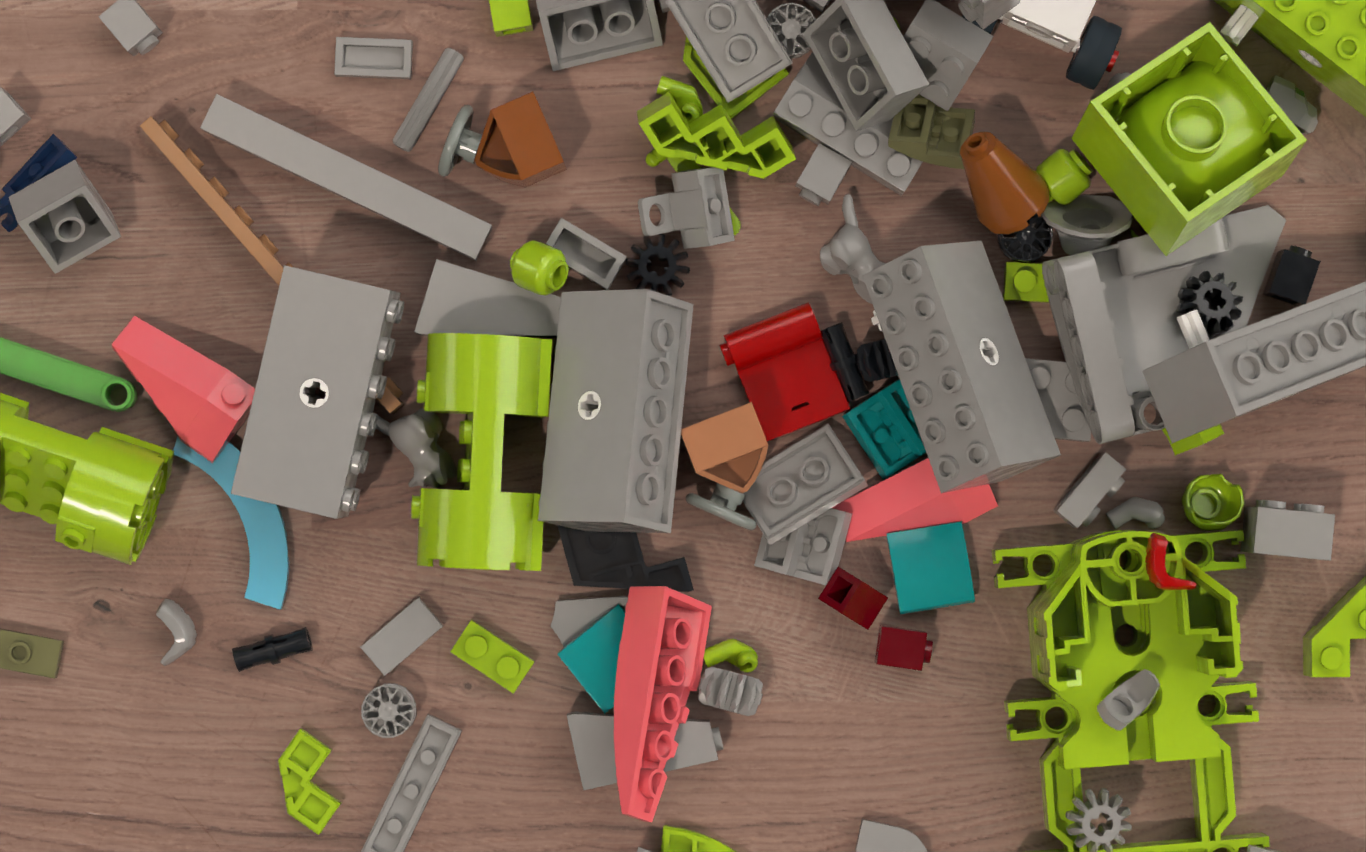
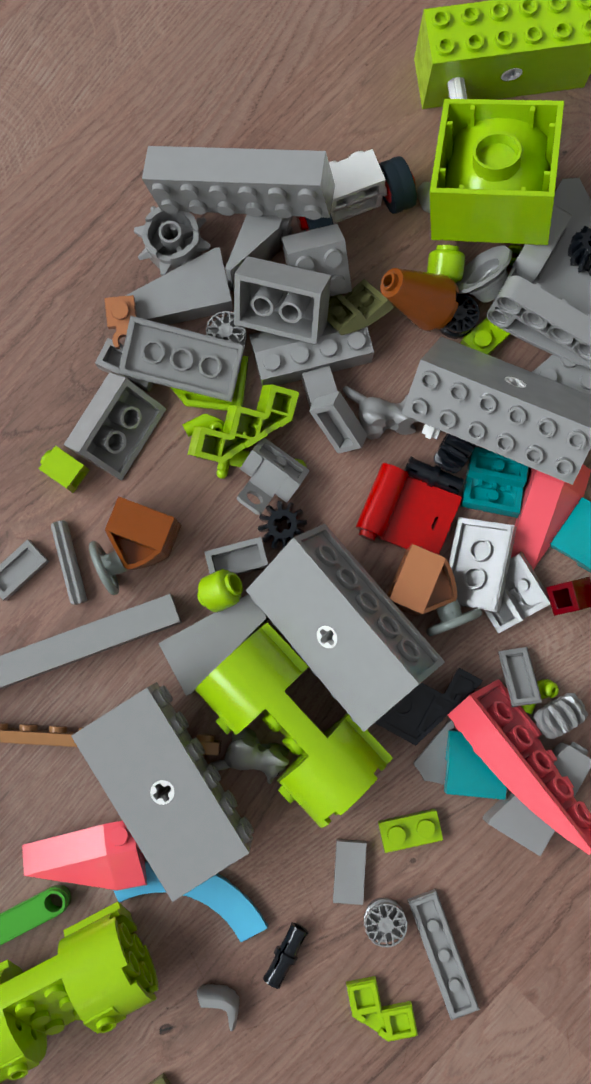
camera: 45 degrees left, 5 degrees down
none -> light grey piece [309,391,367,454]
none -> light grey tile [498,647,542,707]

